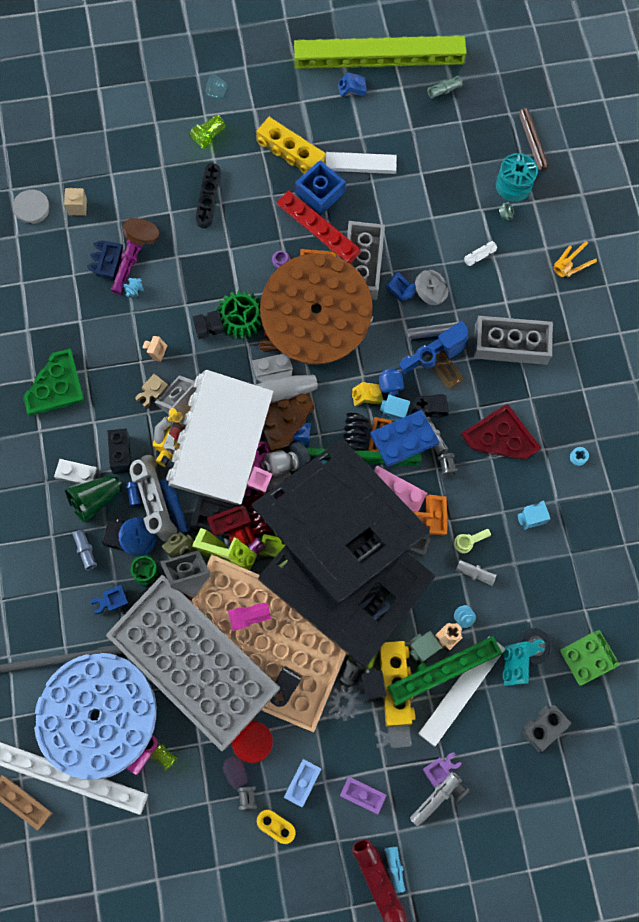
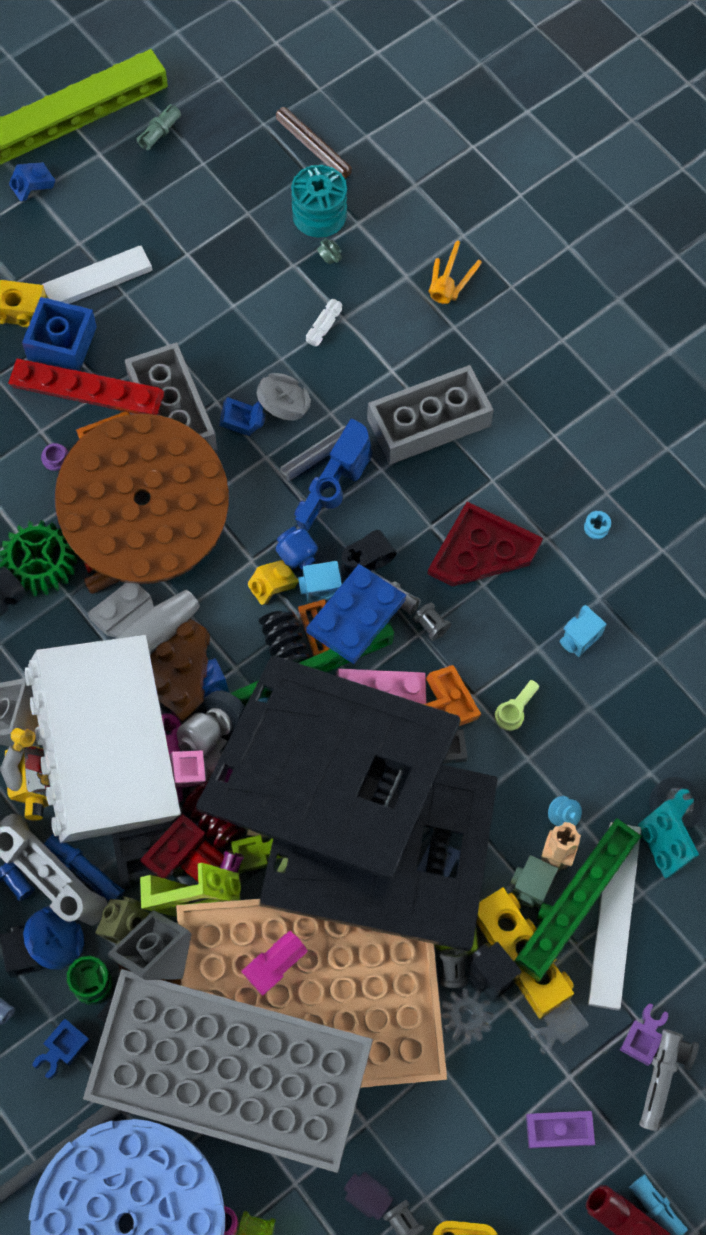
camera: 25 degrees left, 5 degrees down
red tile [232,721,273,763] -> none
black piece [270,665,303,707] -> none
light blue plate [284,759,321,807] -> none
clear orange tile [427,350,464,390] -> none
light grey pin [456,560,497,586] -> none

